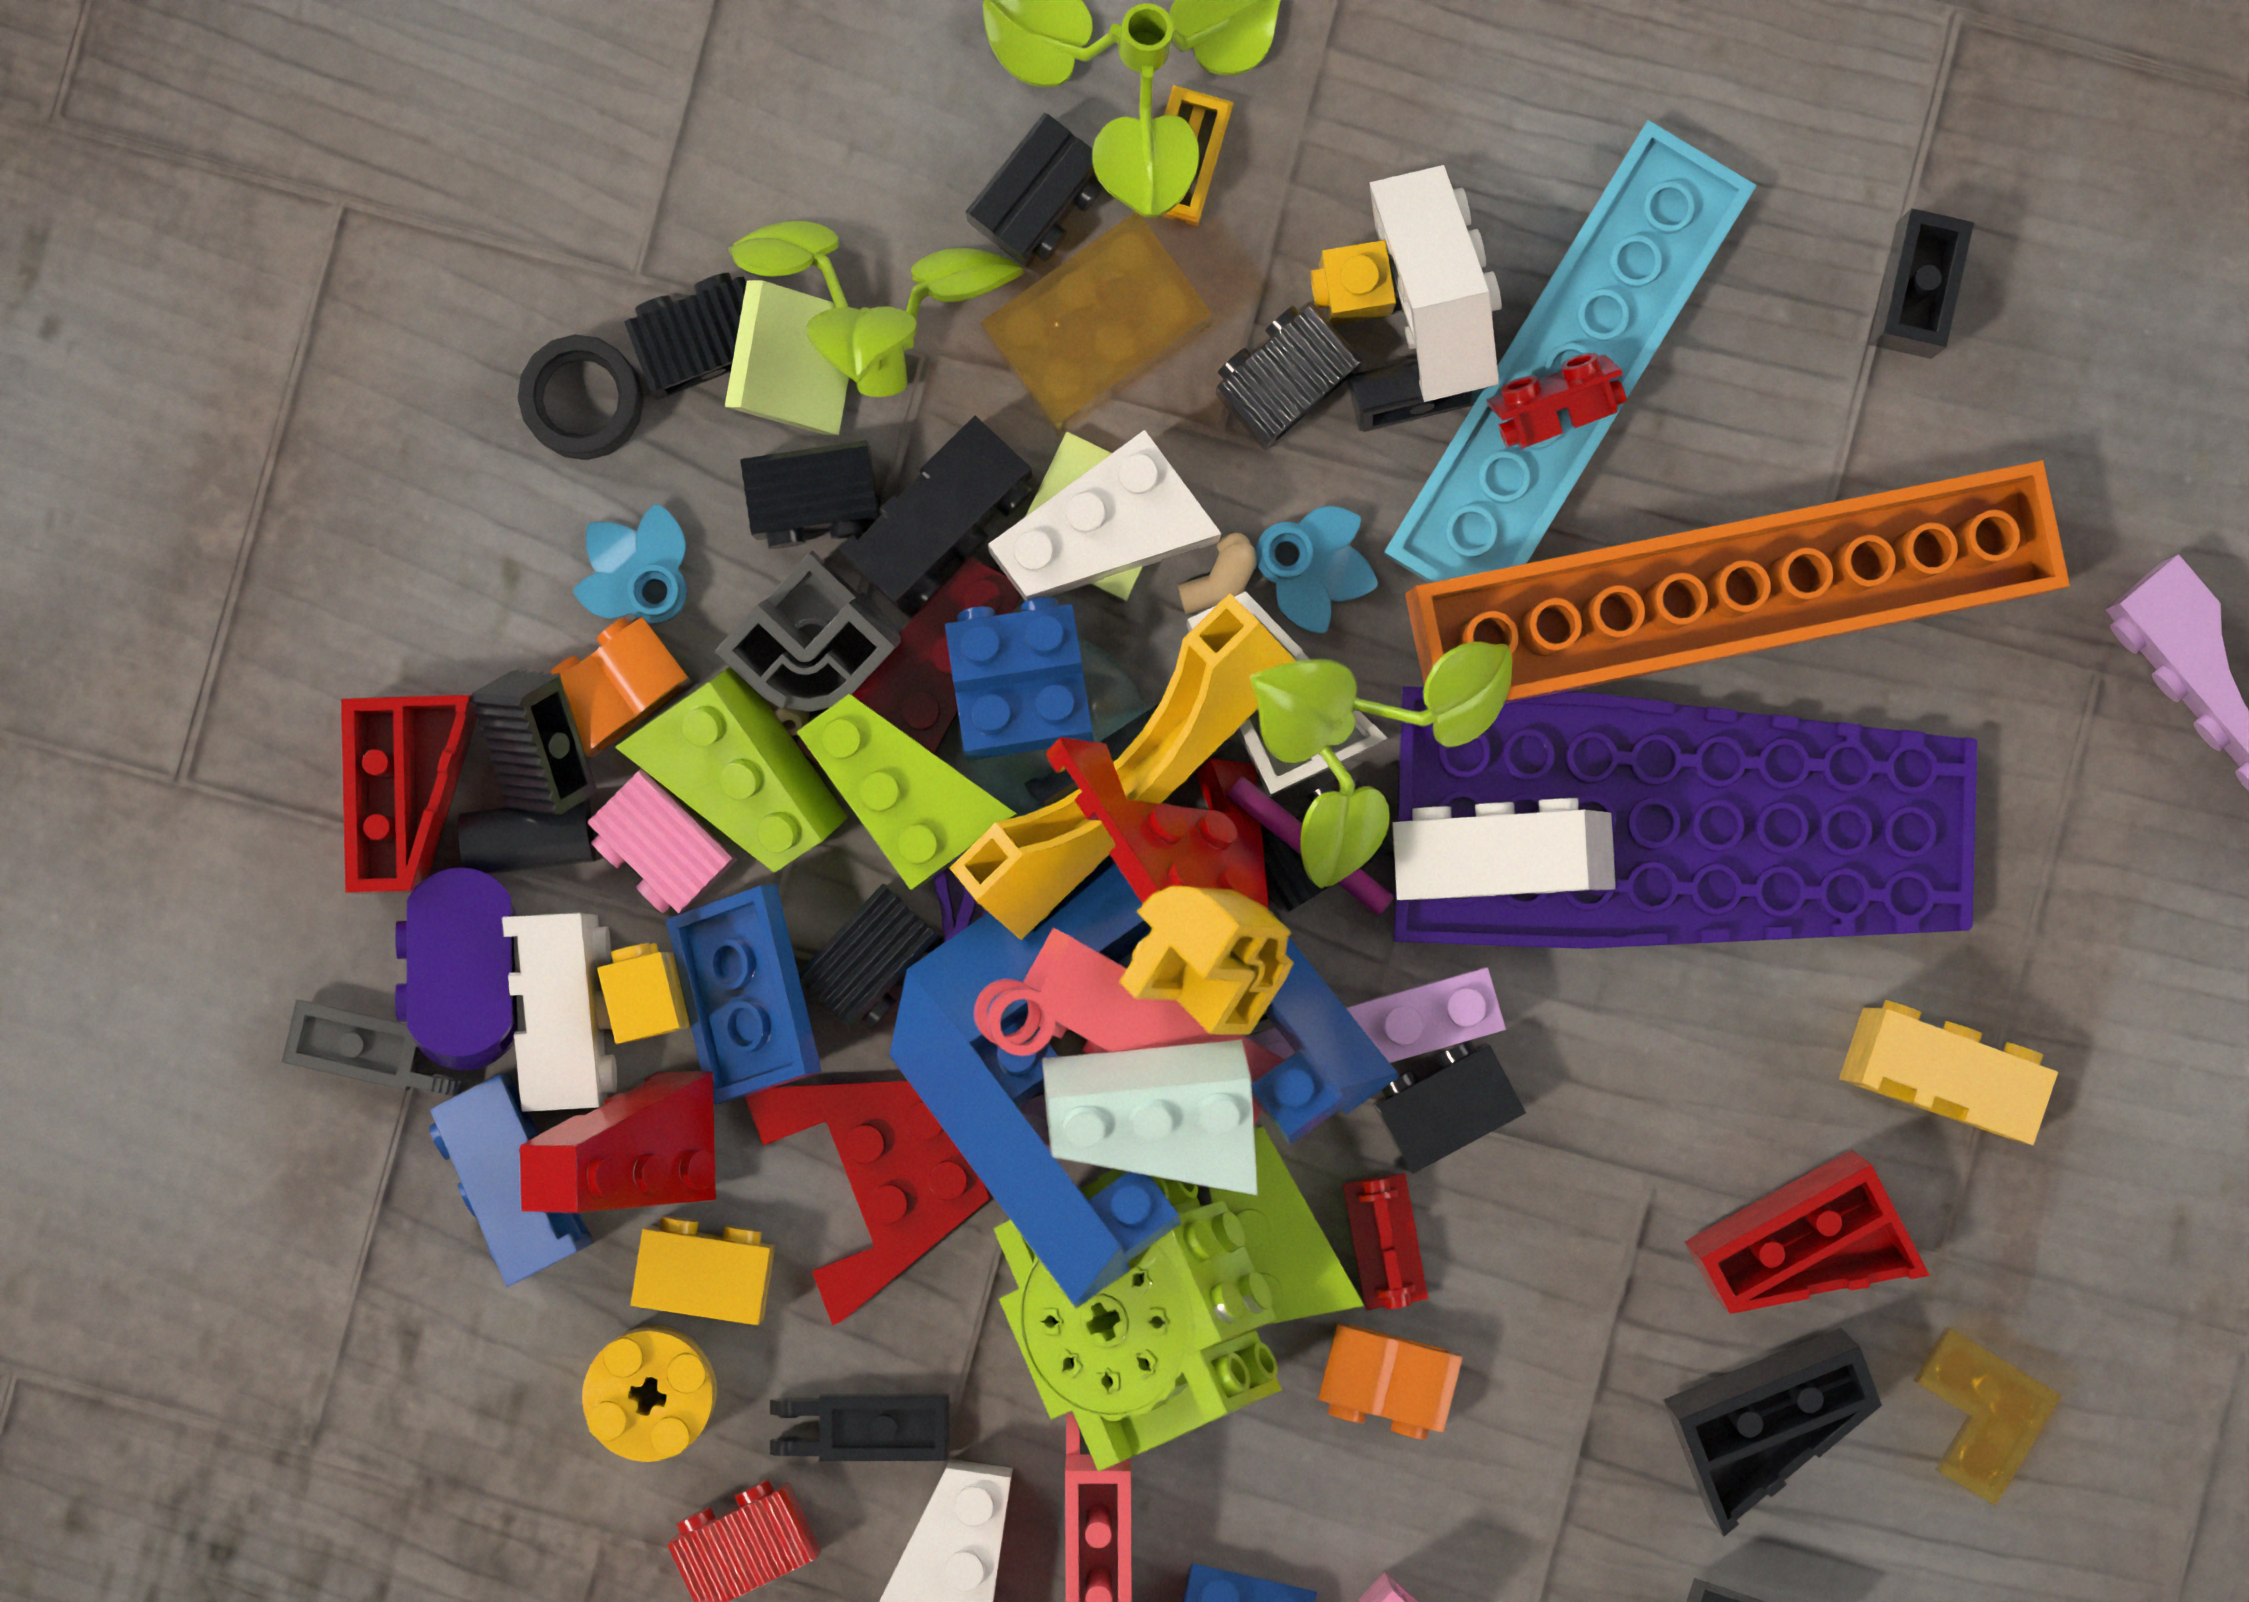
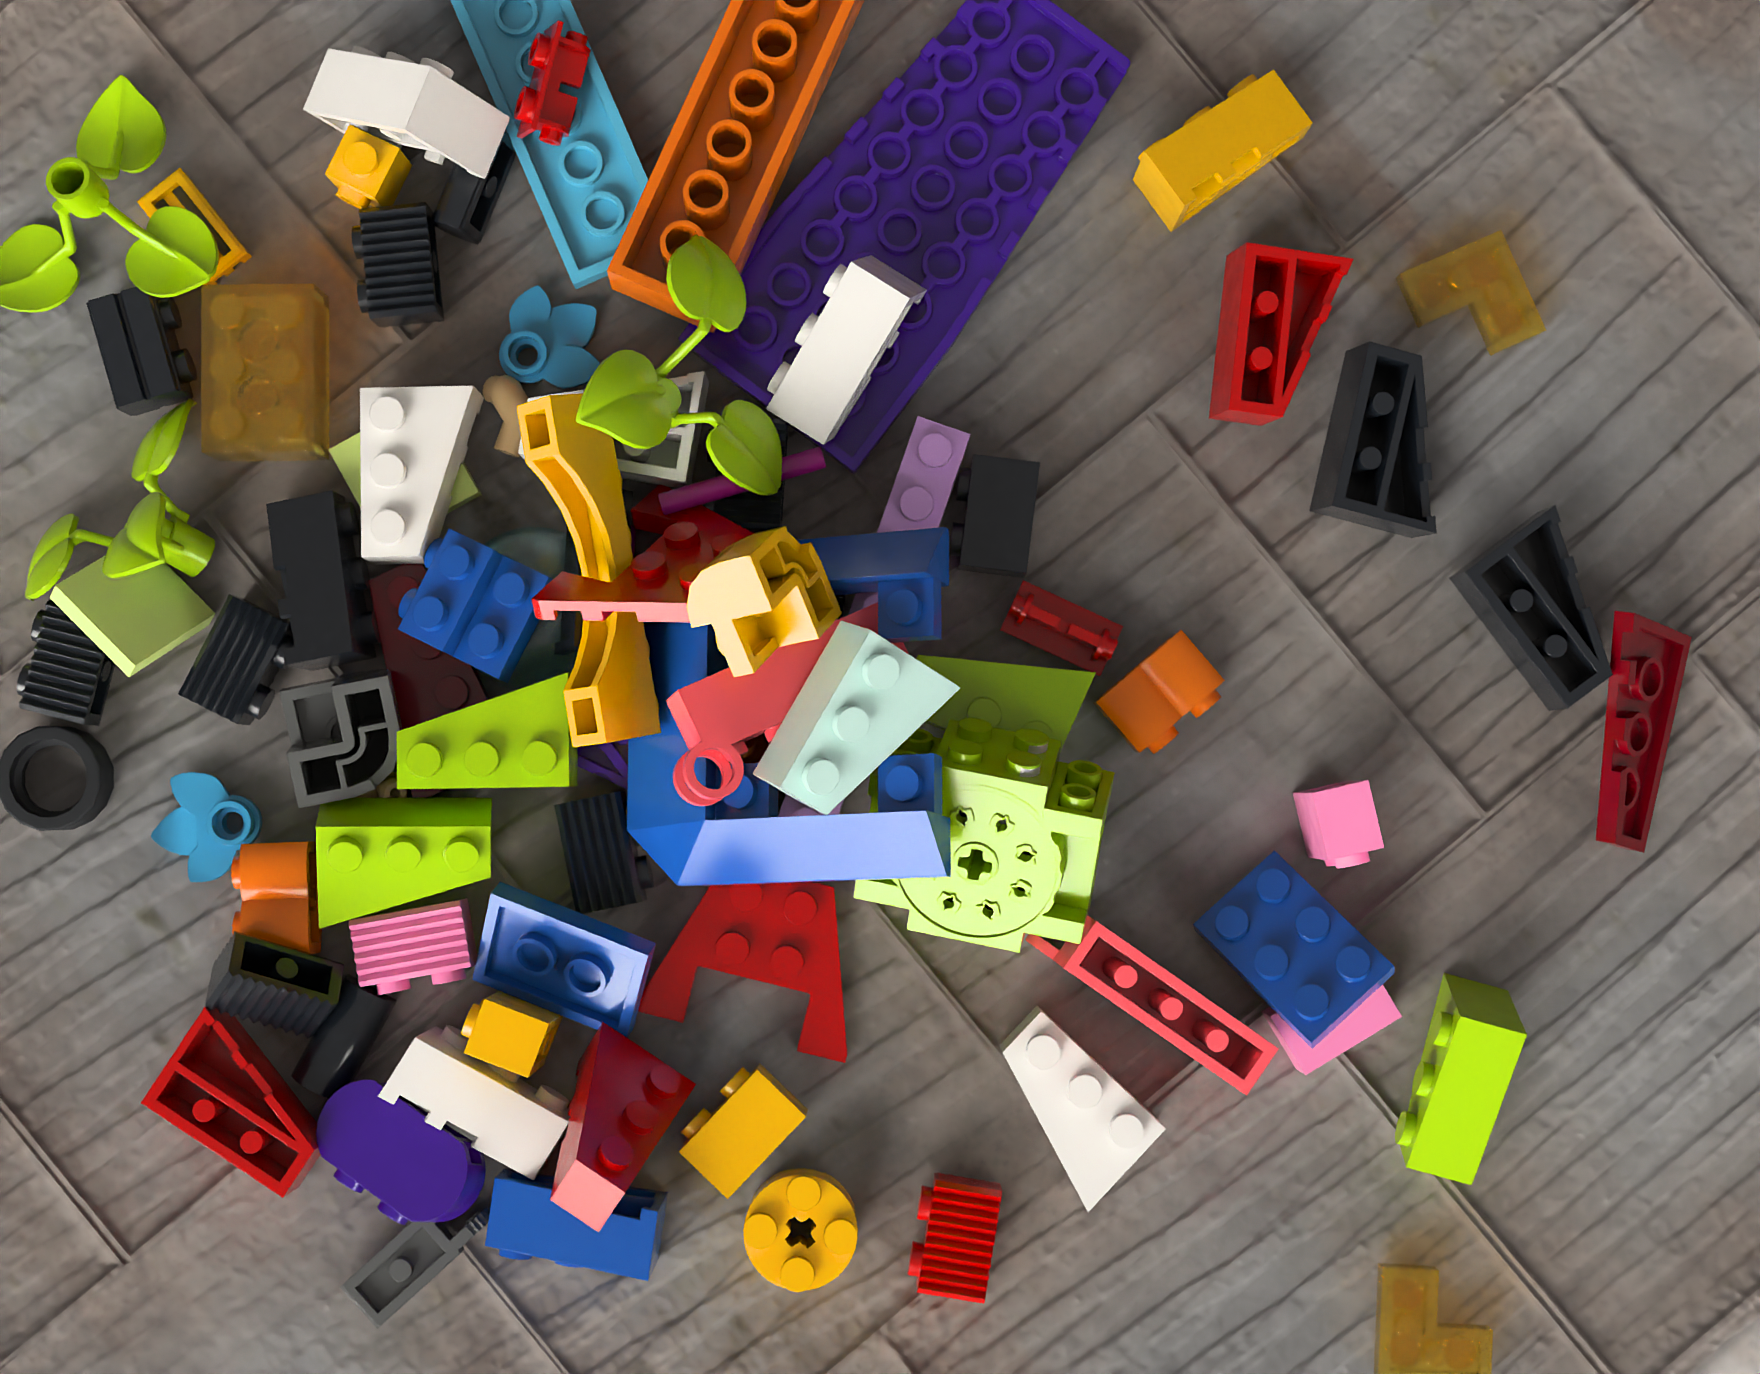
camera: 60 degrees left, 0 degrees up
black hinge [770,1394,950,1461] -> none

